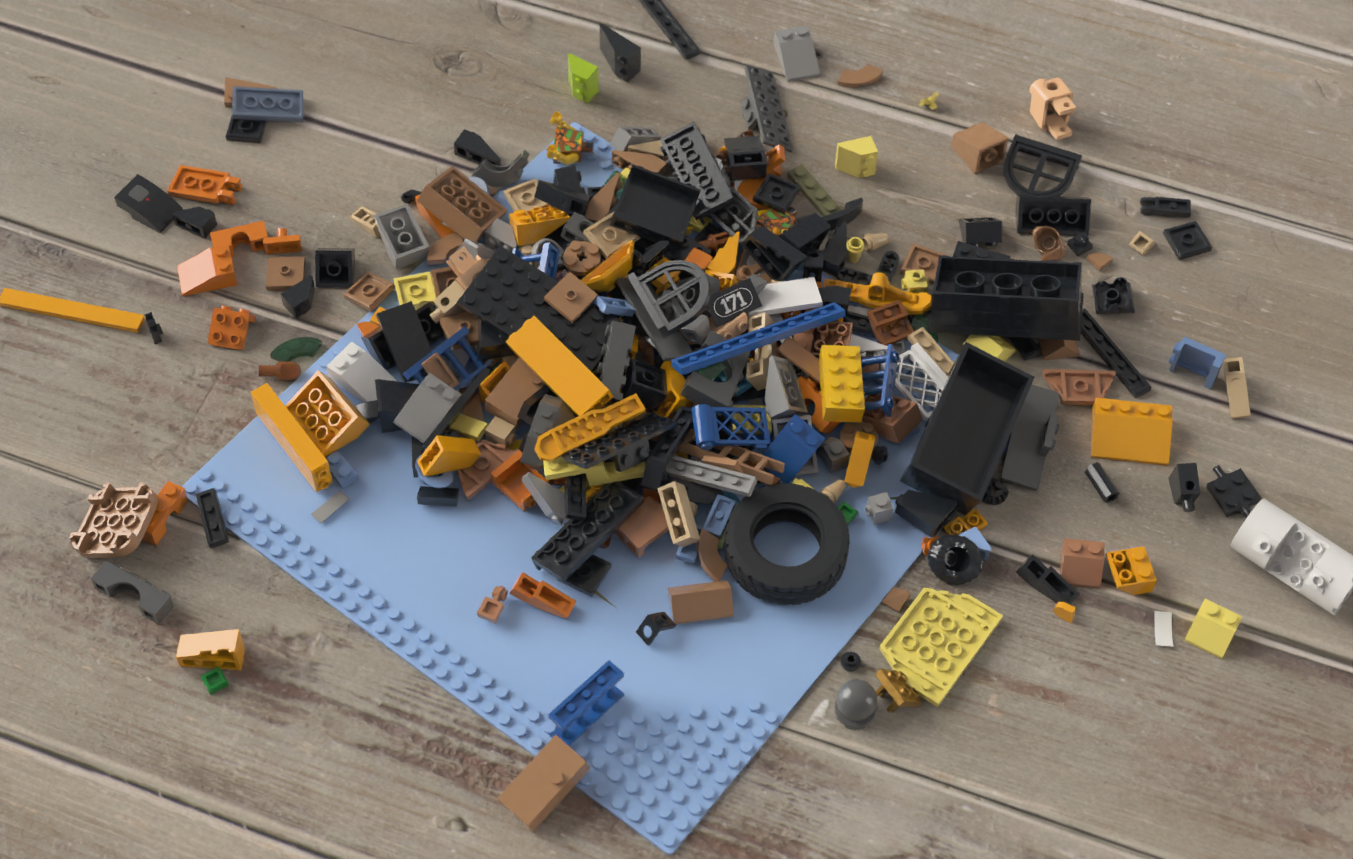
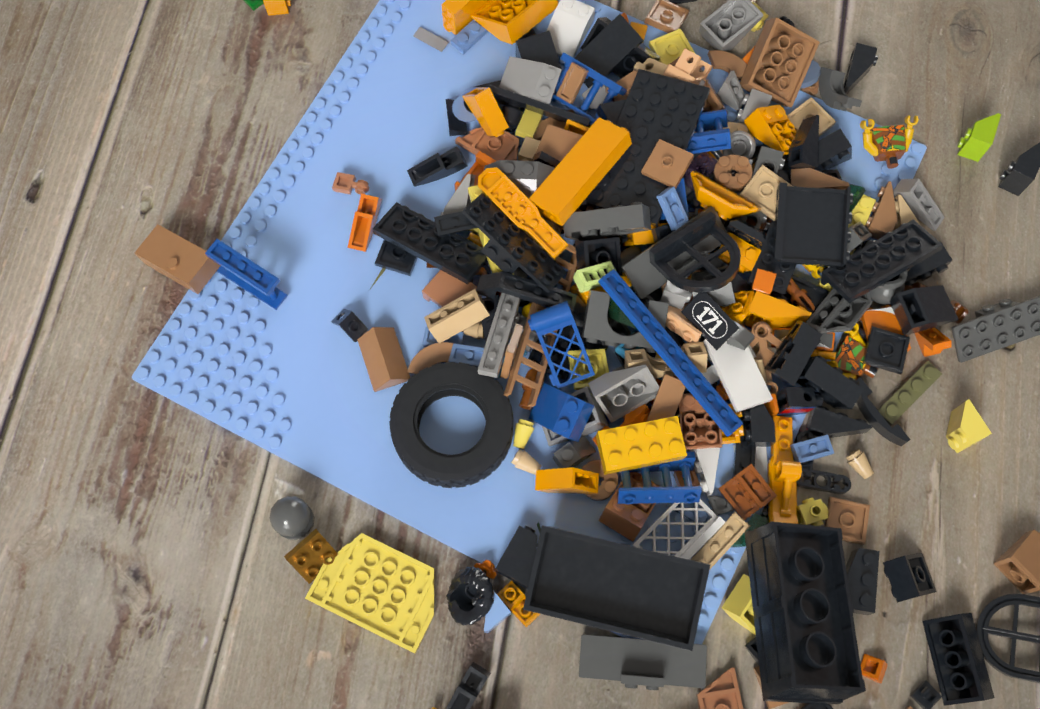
camera: 80 degrees right, 15 degrees up
green tile [838,501,859,525] -> none
black plate [840,652,861,672] -> none
light yellow cone [846,237,865,263] -> none
light grey brick [865,492,894,525] -> none
black plate [871,446,889,465] -> none
medium nougat slope [882,587,910,613] -> none
black gear [982,477,1009,505] -> none
medium nougat hair [1032,226,1066,261] -> none
none -> black slope [407,146,468,187]
none -> yellowish green slope [573,261,616,293]
none -> medium blue plate [790,435,834,463]

